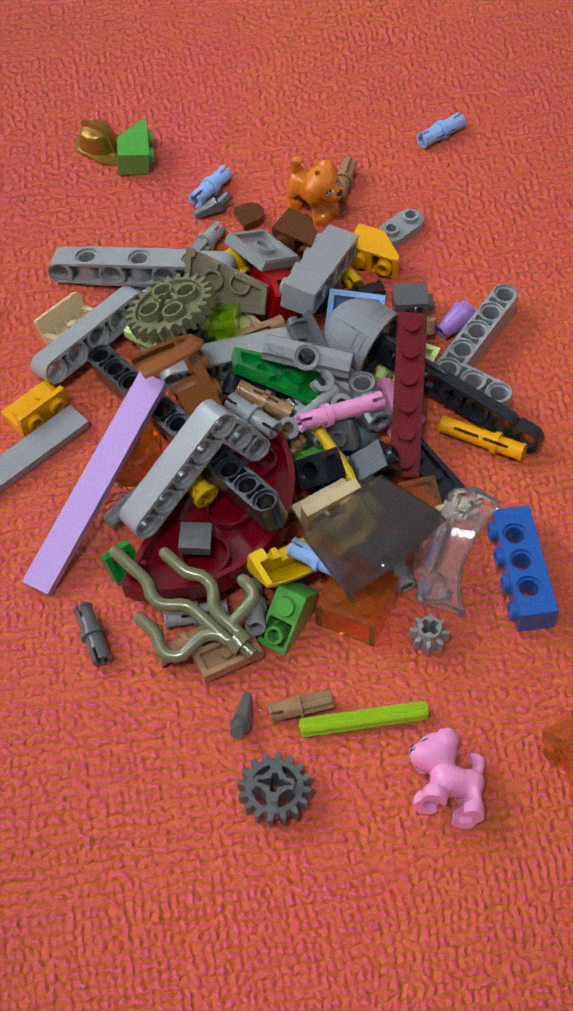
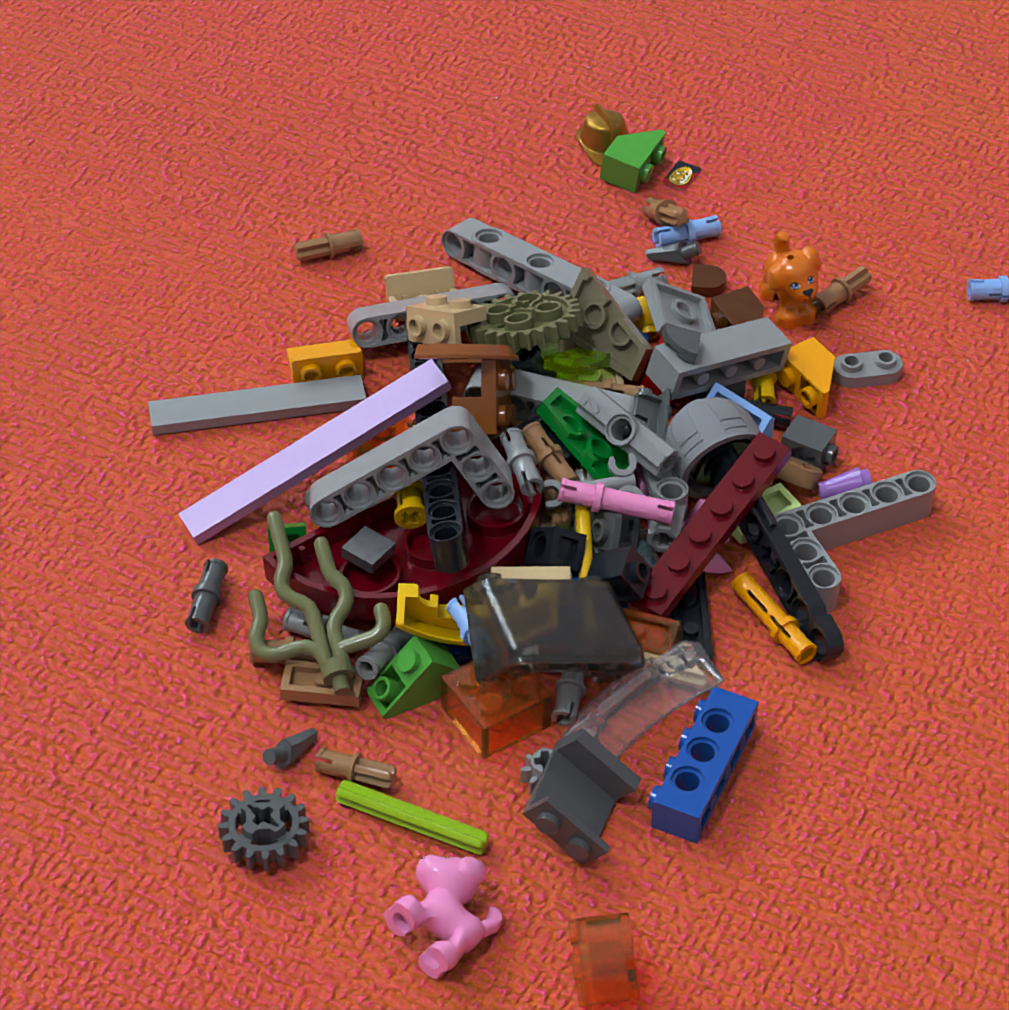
camera: 30 degrees right, 10 degrees down
none -> tan bracket [406,294,487,344]
none -> dark grey panel [522,728,641,865]
none -> medium nougat axle [642,197,689,227]
none -> sticker [662,161,701,190]
none -> dark grey tile [662,323,701,364]

